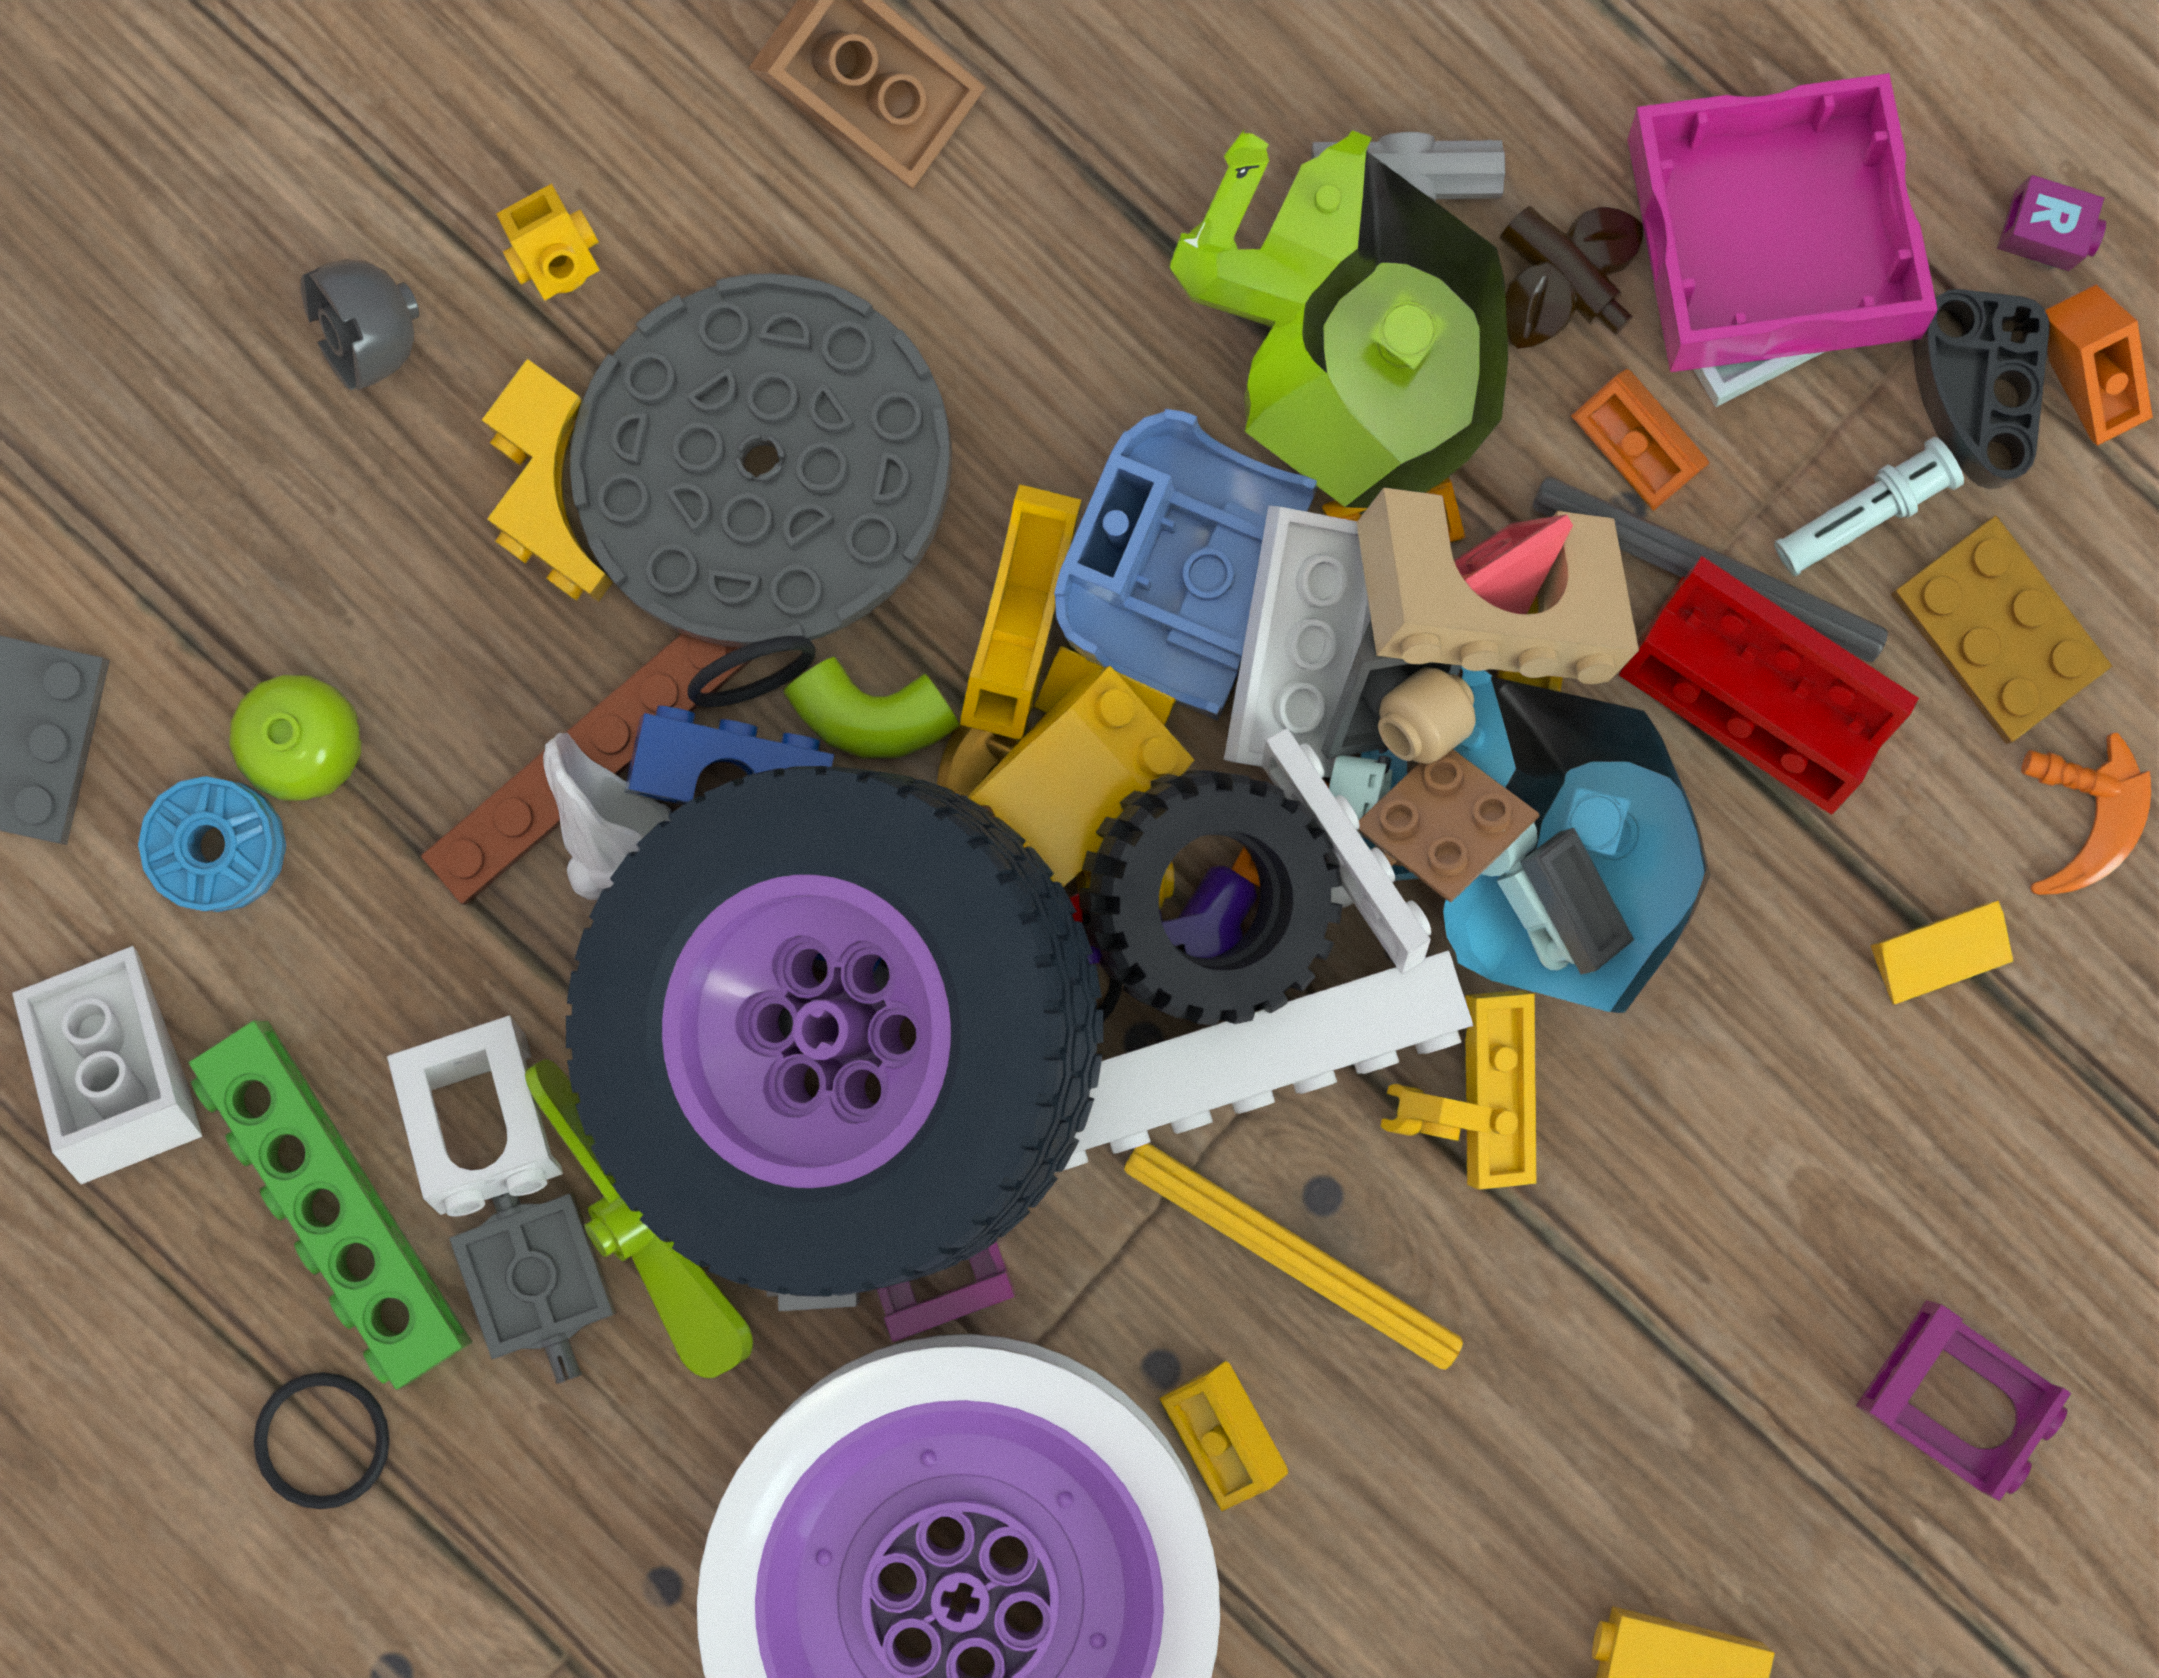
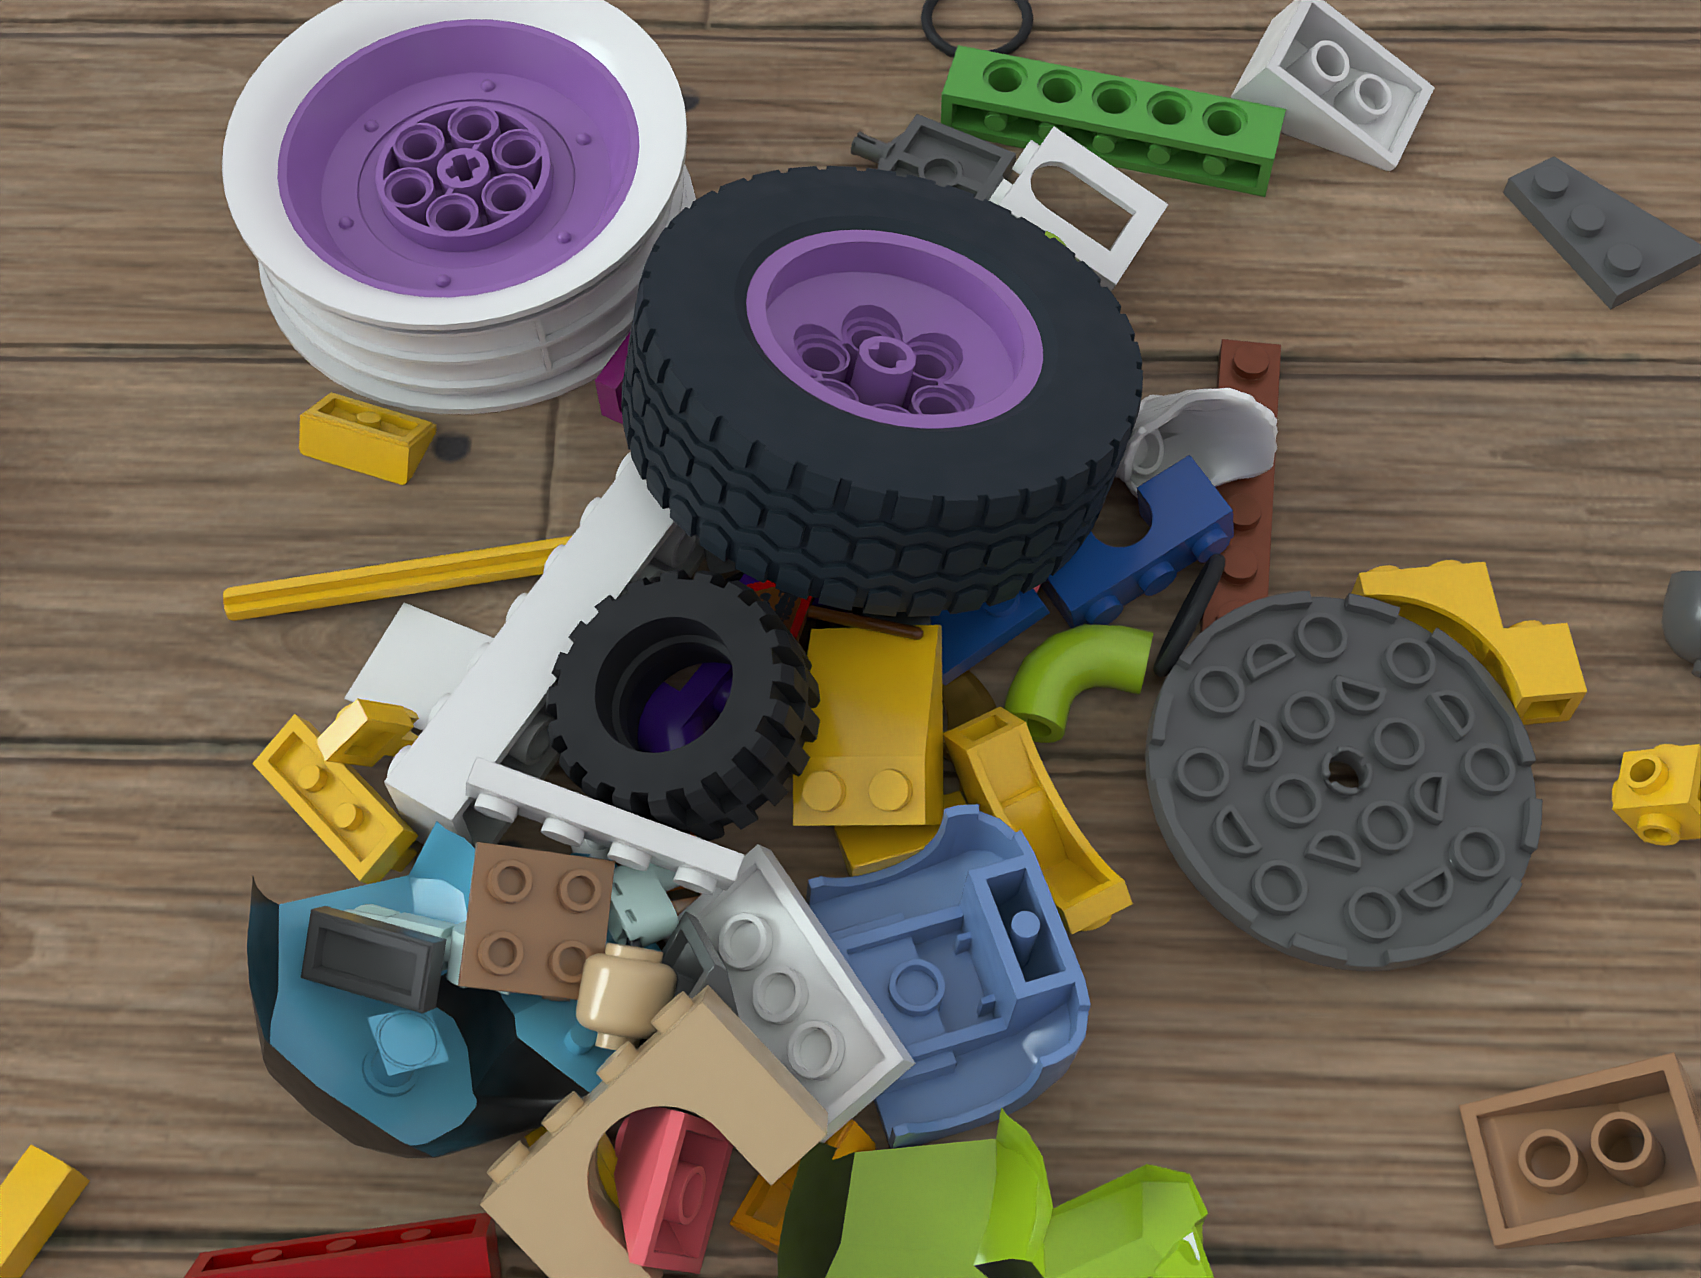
camera: 140 degrees right, 25 degrees down
dark azure wheel [138,776,286,912] -> none
lime cylinder [229,675,361,801] -> none
none -> white sticker [344,603,494,731]

